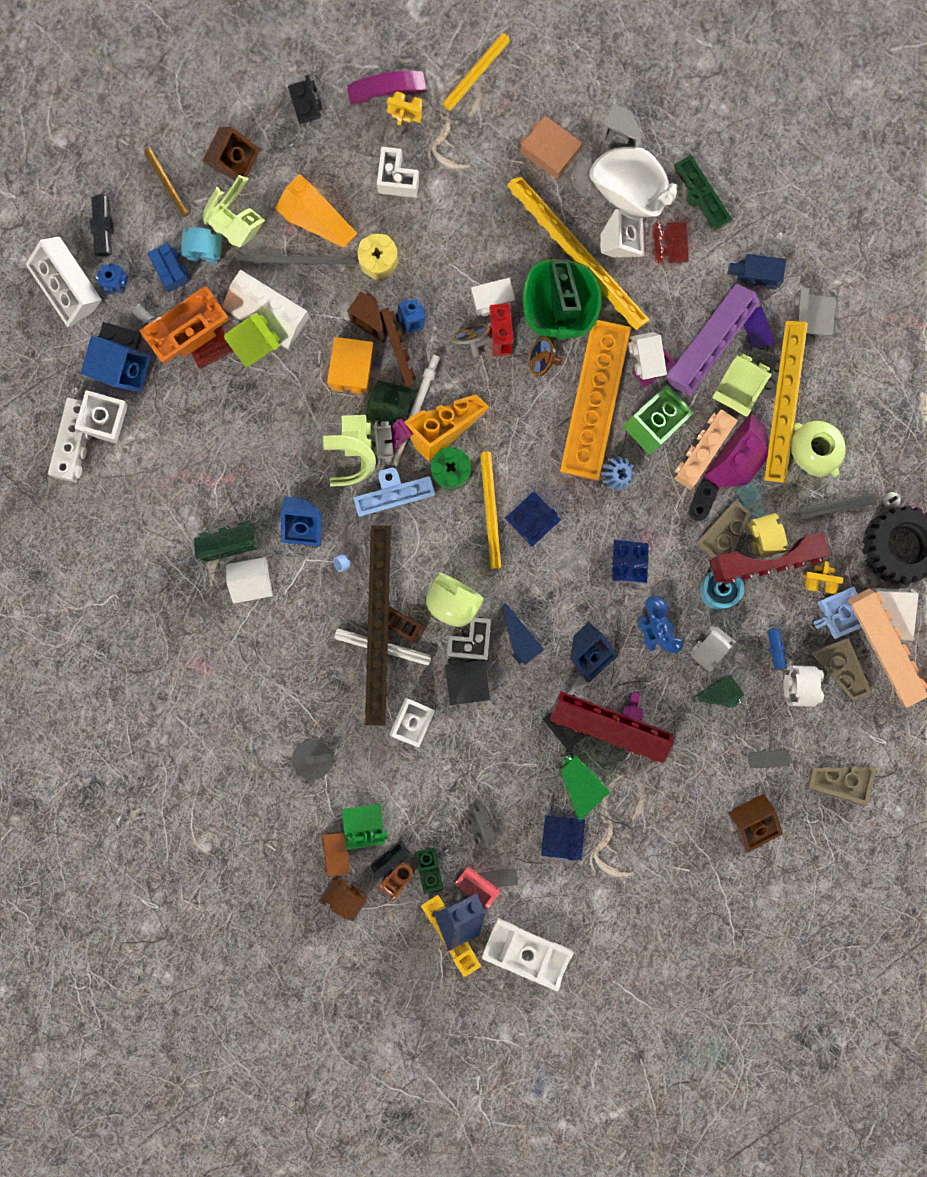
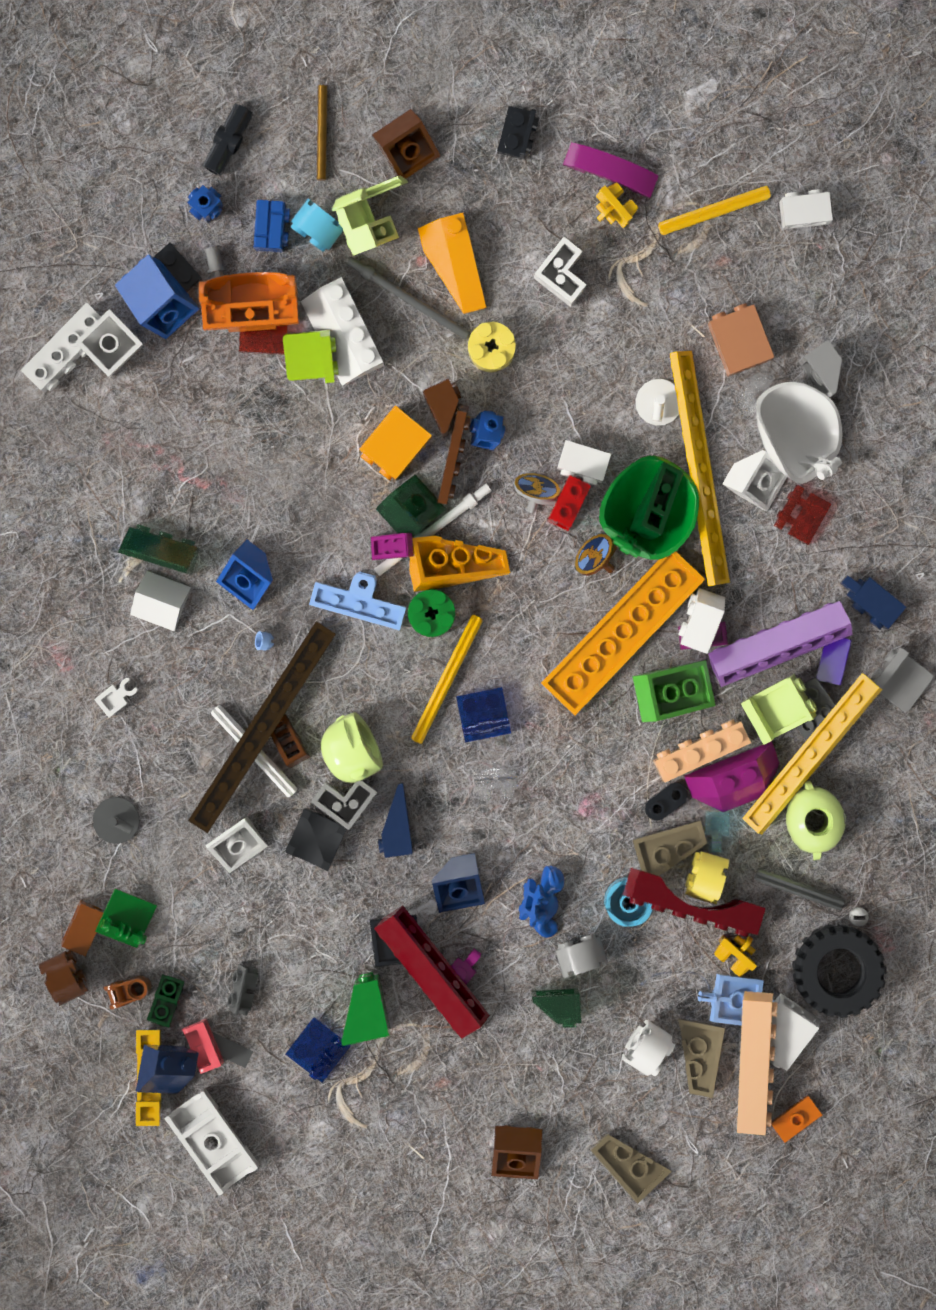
camera: 30 degrees right, 5 degrees up
white slope [25,237,102,327] -> none
yellowish green piece [323,415,376,486] -> none
black plate [370,839,410,879] -> none
light grey hinge [371,421,394,464] -> none
medium blue gear [600,456,636,491] -> none
clear blue hinge [611,540,649,583] -> none
dark green hinge [674,155,732,231] -> none
dark grey sticker [749,750,790,768] -> none
blue pin [767,629,787,670] -> none
none -> white plate [94,678,139,718]
none -> white shield [635,379,679,426]
none -> white brick [779,189,833,230]

